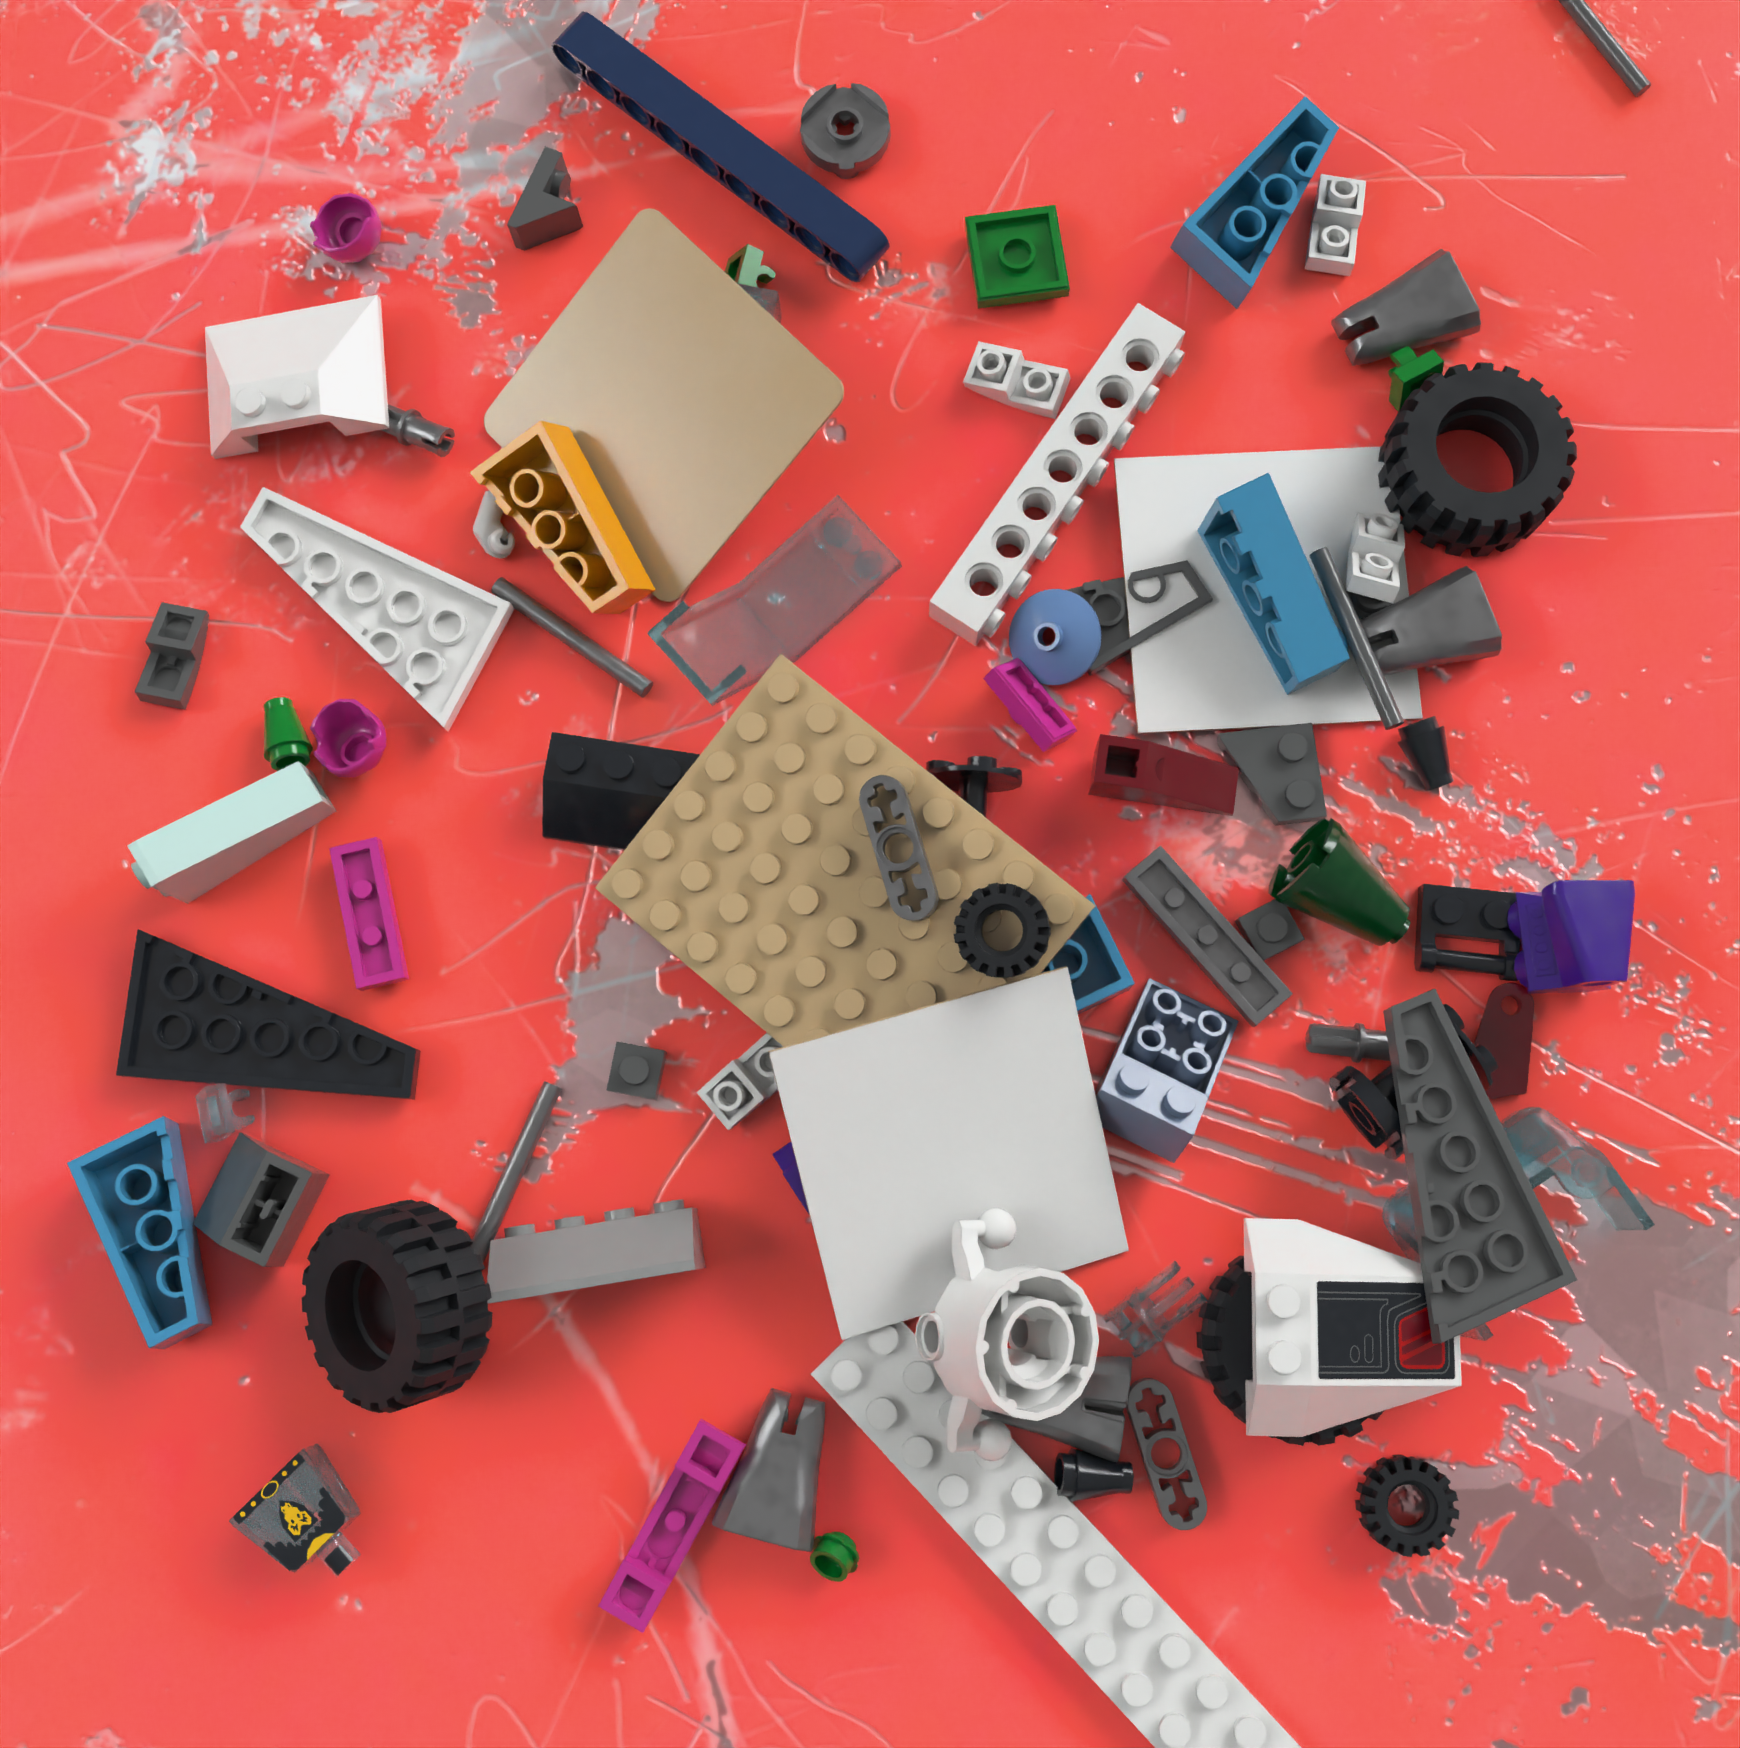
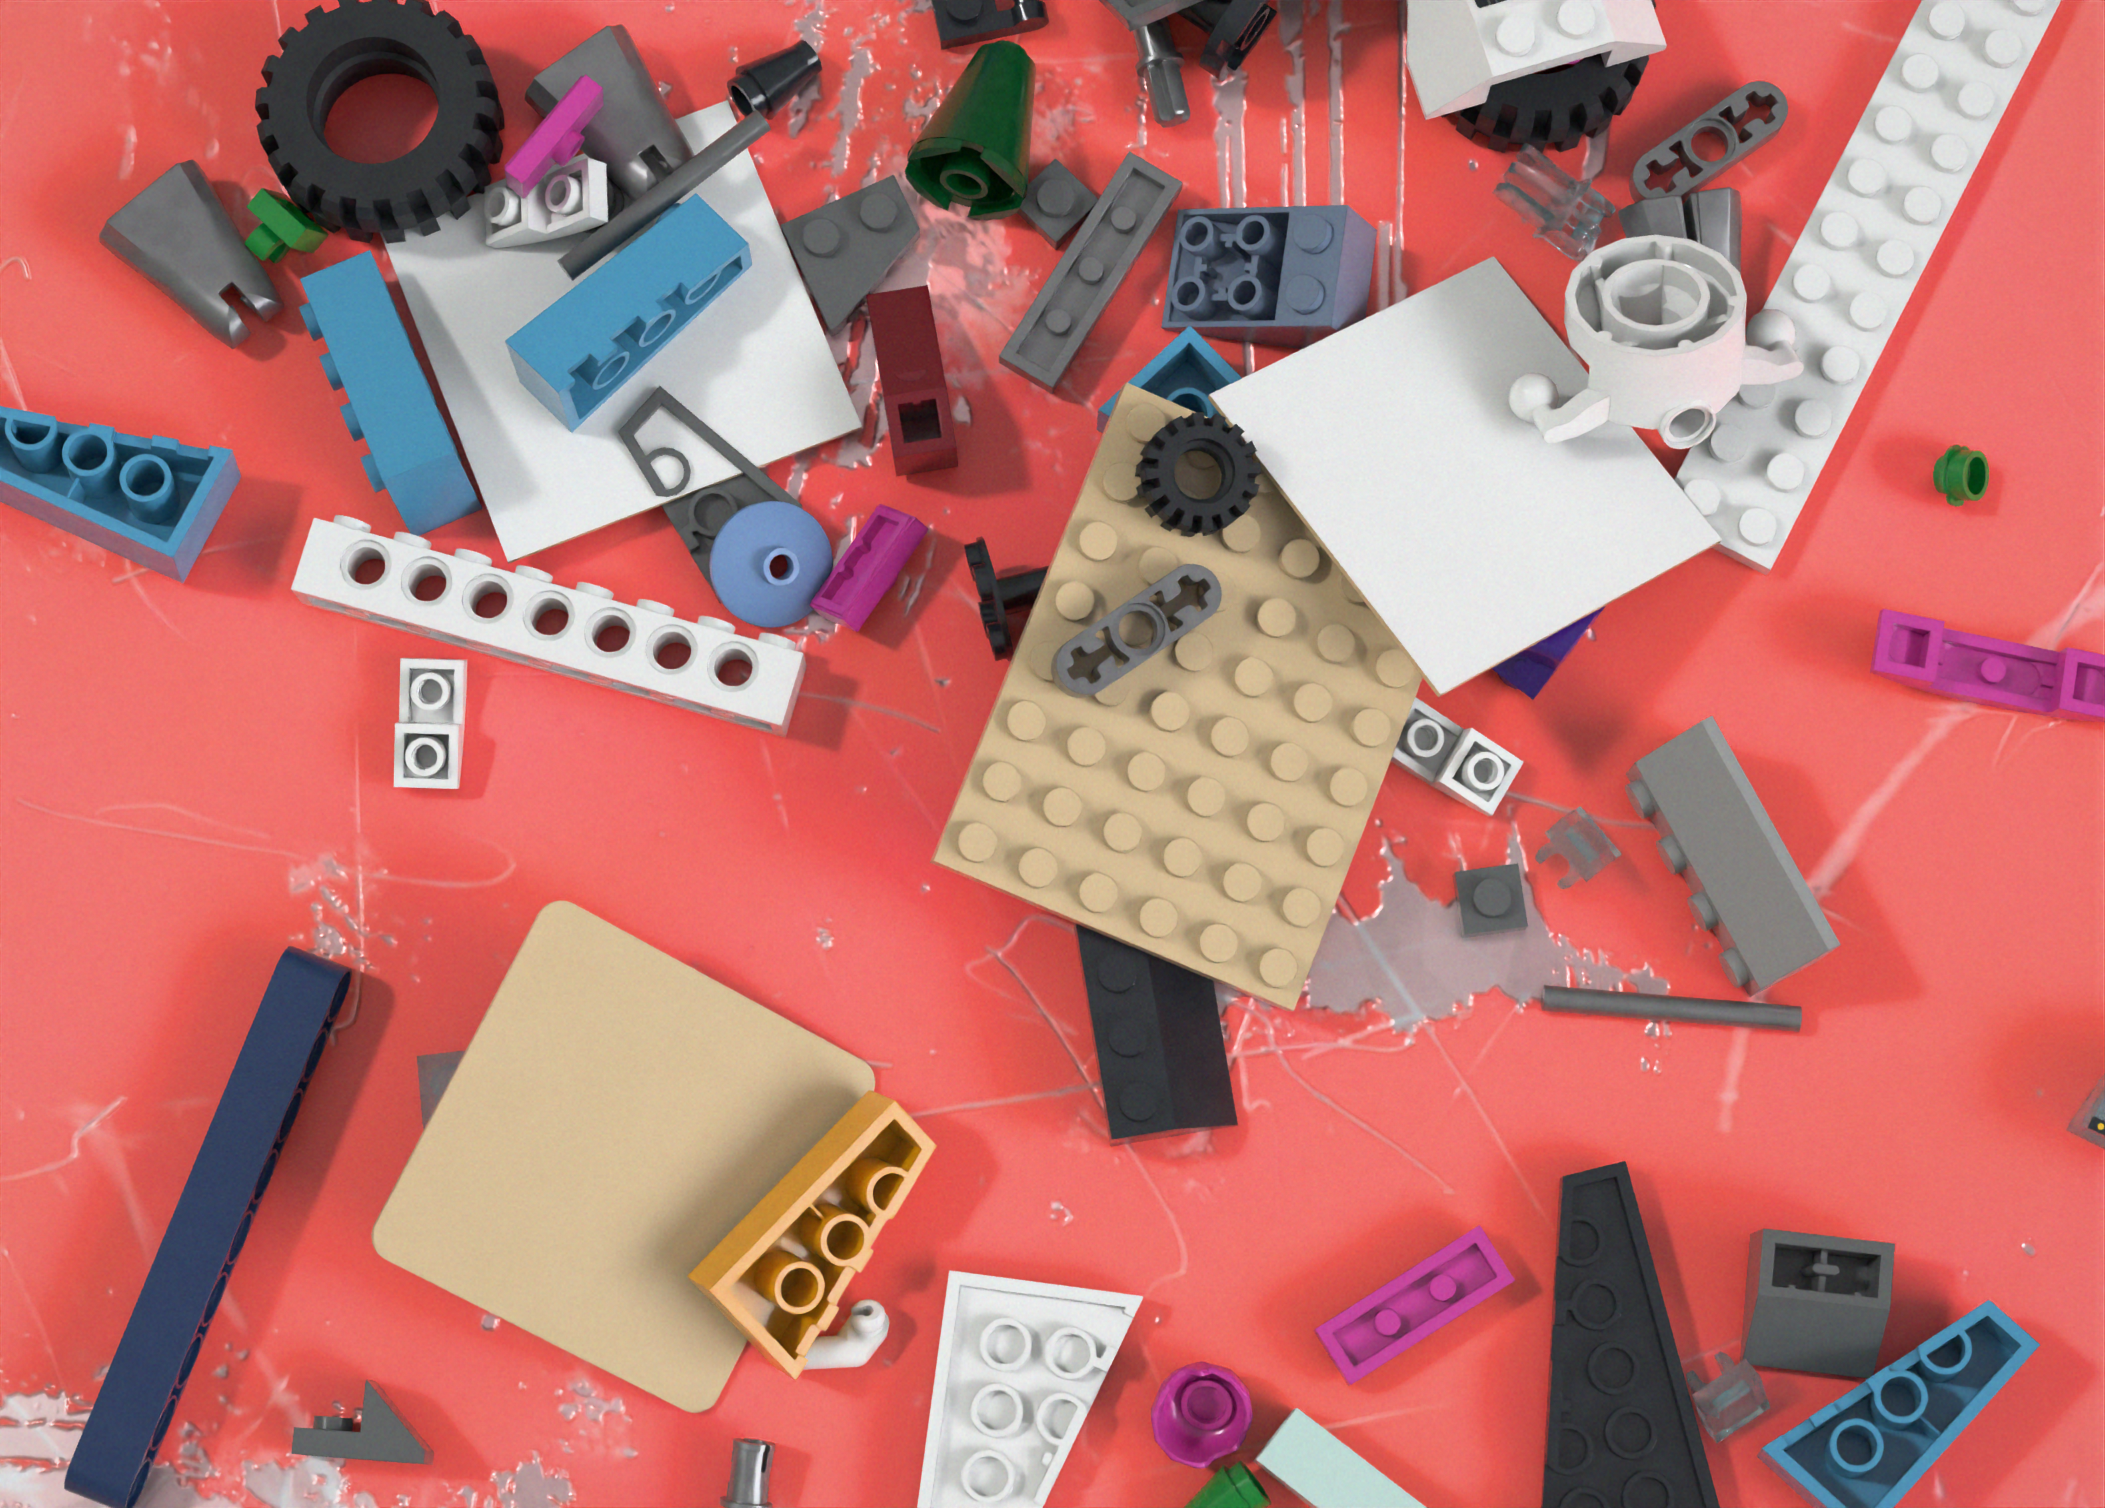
camera: 115 degrees left, 0 degrees up
black tyre [302,1199,493,1413] -> none
flat silver bar [491,577,653,698] -> none
clear light blue windscreen [647,495,902,706] -> none
flat silver piece [712,1388,825,1552] -> none
tile [725,244,776,305] -> none
flat silver plate [800,83,891,179] -> none
green plate [964,205,1070,309] -> none
black cone [1054,1448,1134,1502] -> none
white slope [1305,174,1366,276] -> none
none -> dark azure wedge [299,250,483,536]
none -> dark pink plate [504,74,604,199]
none -> clear light blue tile [1535,806,1622,890]

